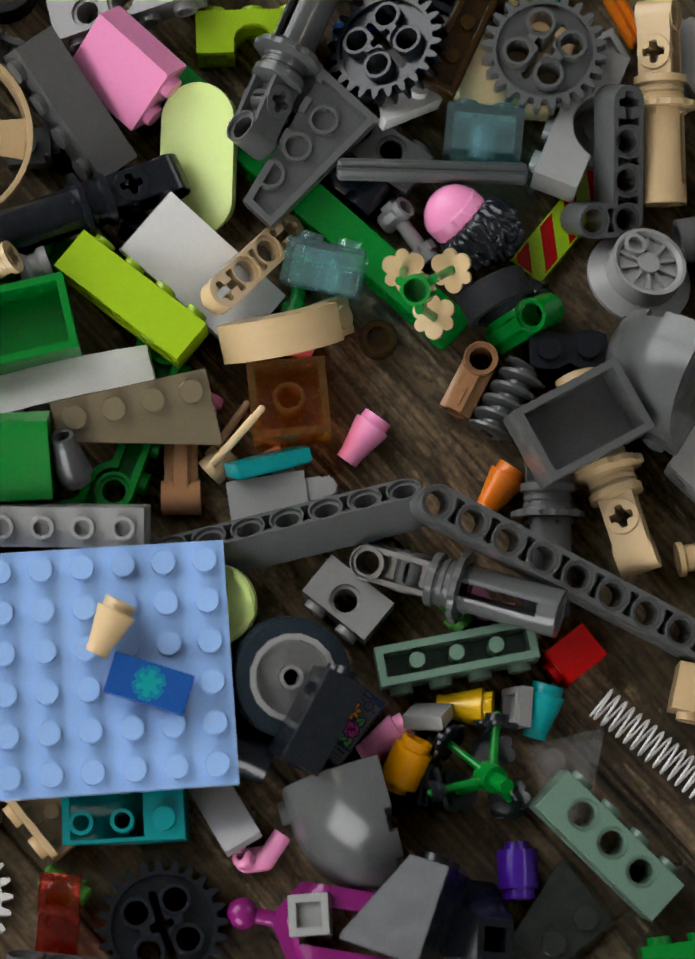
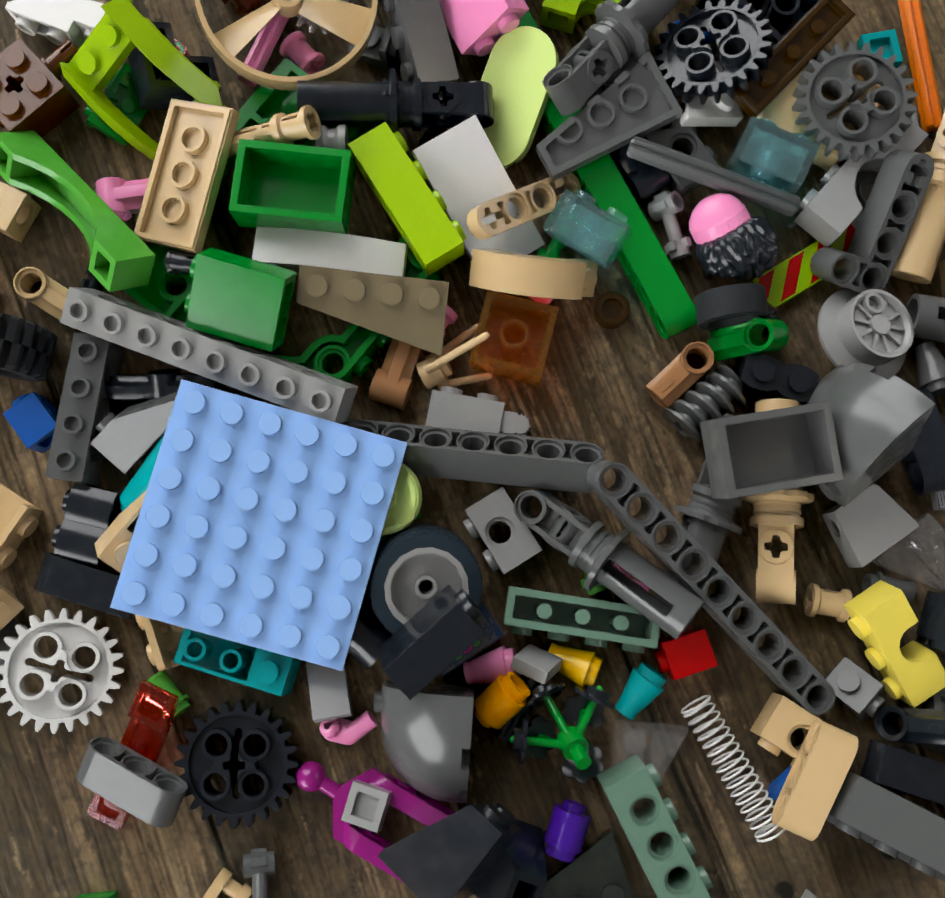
camera: 25 degrees right, 5 degrees up
dark grey cone [50,429,93,491] -> none
tan cone [85,594,136,659] -> none
blue tile [103,651,195,717] -> none
teal tile [223,445,312,480] -> none
bright pink cone [337,408,391,468] -> none
tan plant [382,248,472,340] -> none
orange cone [477,459,525,513] -> none
light grey tile [500,685,534,730] -> none

